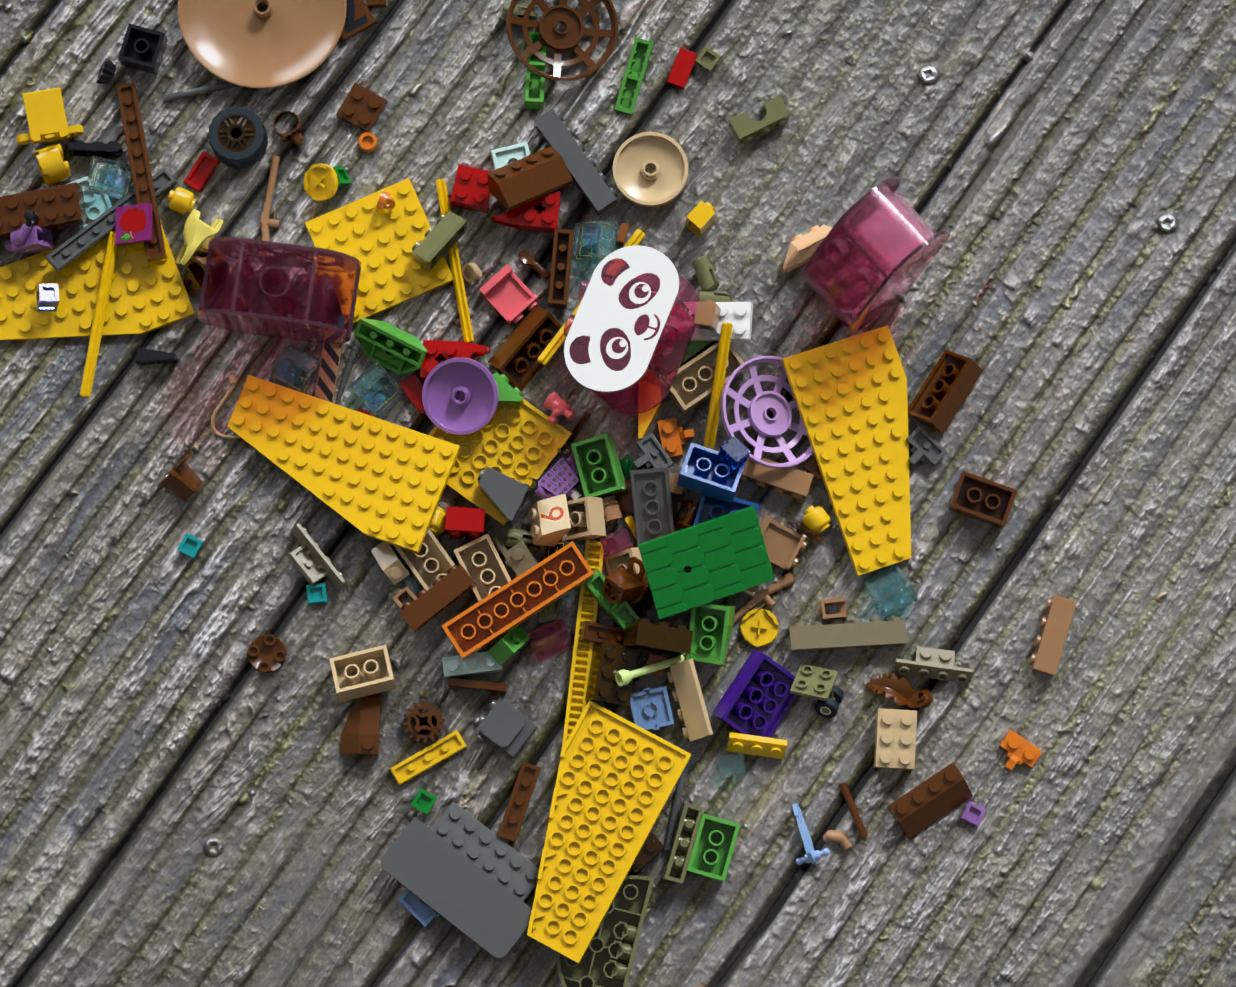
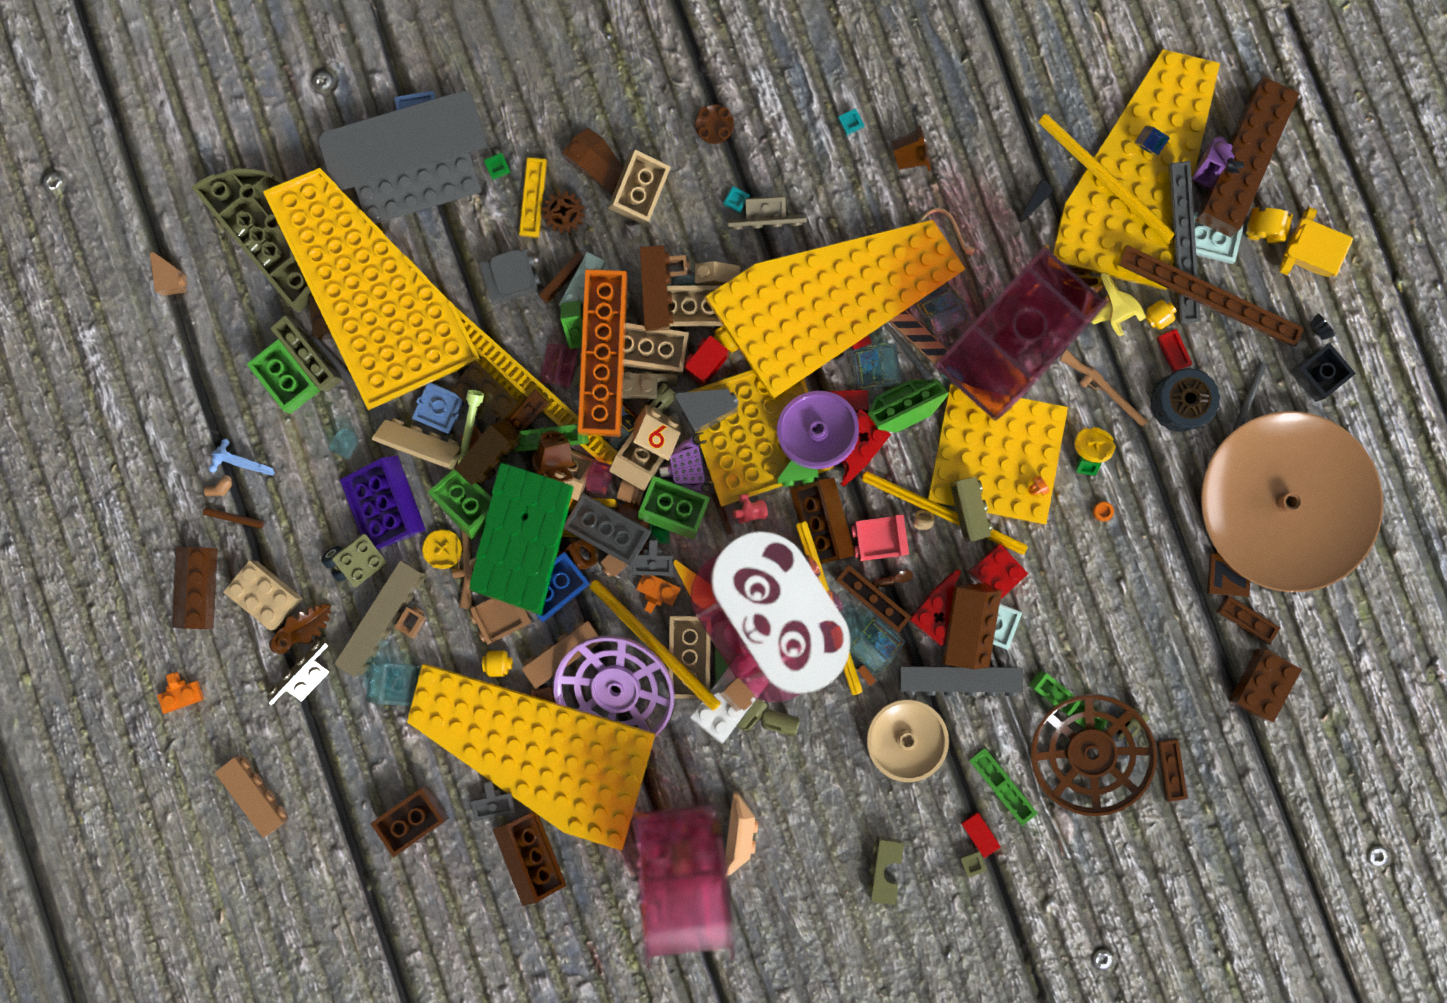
camera: 125 degrees right, 5 degrees up
black hinge [68,140,123,158] -> none
clear light blue slope [87,155,131,199] -> none
tile [115,203,153,246] -> none
reddish brown piece [274,111,304,147] -> none
reddish brown plate [336,83,388,132] -> none
reddish brown plate [497,762,541,842] -> none
blue brick [677,442,746,503] -> none
yellow brick [685,200,716,238] -> none
clear blue brick [718,436,751,472] -> none
yellow plate [726,732,787,759] -> none
reddish brown piece [786,516,828,547] -> none
medium lavender tile [960,801,987,827] -> none

